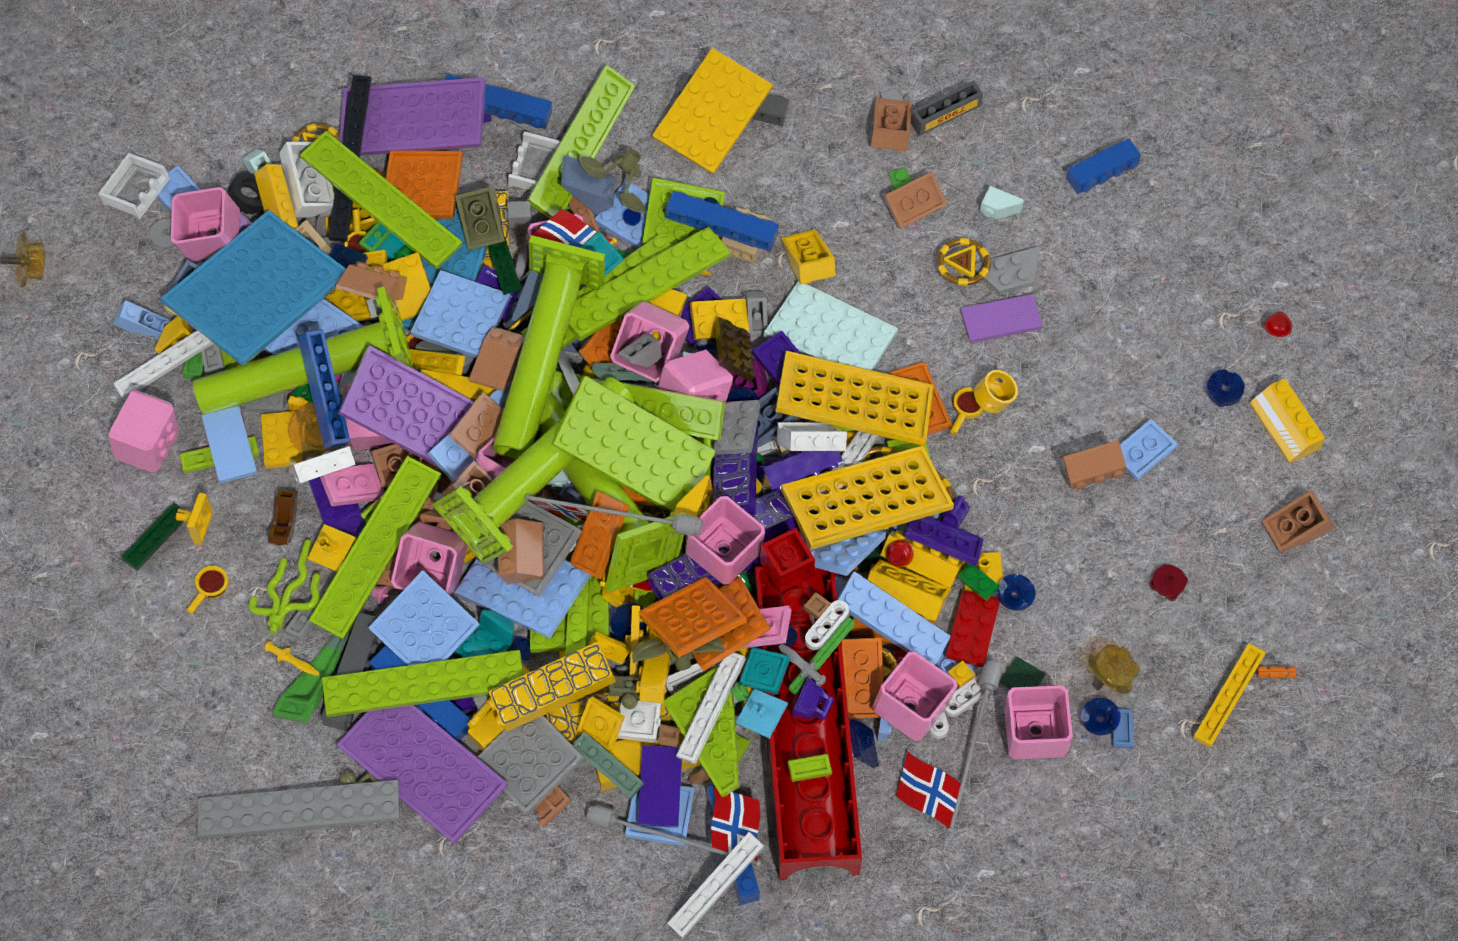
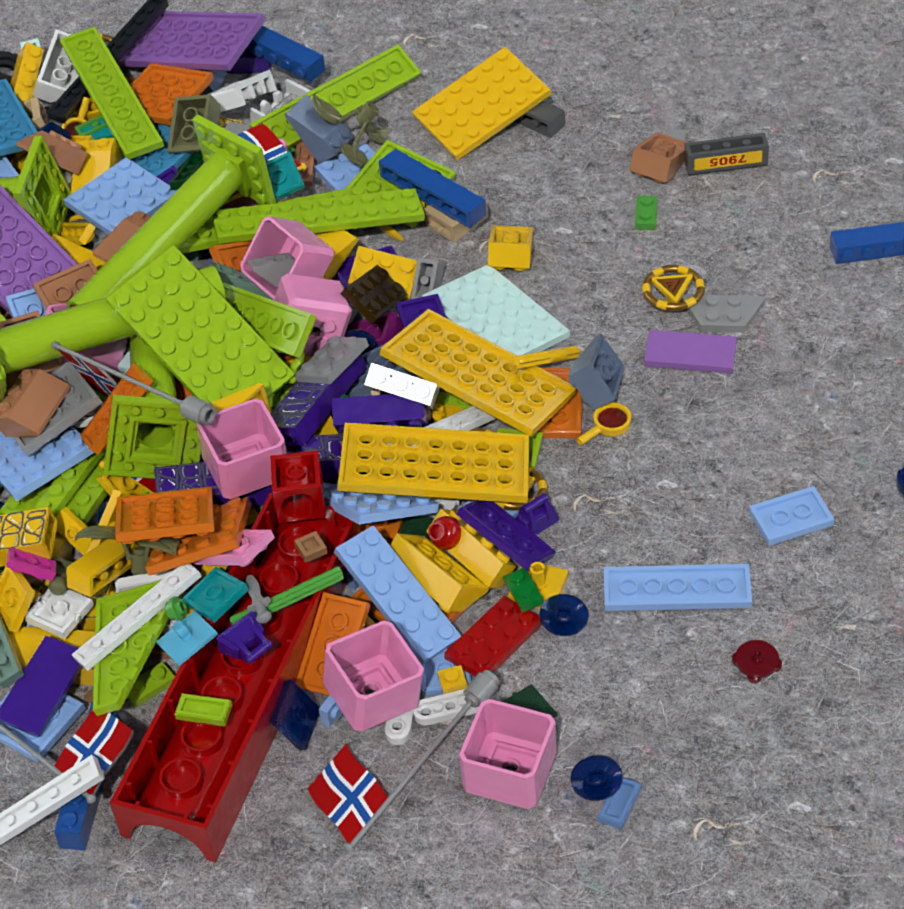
camera: 30 degrees right, 15 degrees down
clear blue piece [623,209,641,226] -> none
medium nougat plate [657,724,679,747] -> none
clear blue piece [781,627,798,646] -> none
white plate [805,600,849,650] -> none
nougat plate [883,171,948,229] -> none
yellow piece [974,370,1018,413] -> none
light aqua slope [980,186,1024,219] -> none
nougat slope [1063,440,1127,490] -> none
clear yellow piece [1088,644,1140,694] -> none
yellow plate [1193,643,1266,748] -> none
orange axle [1257,666,1297,678] -> none
none -> dark pink plate [6,547,56,582]
none -> white window [207,69,277,112]
none -> yellow axle [513,346,581,369]
none -> sand blue slope [568,333,625,411]
none -> light blue plate [604,564,752,611]

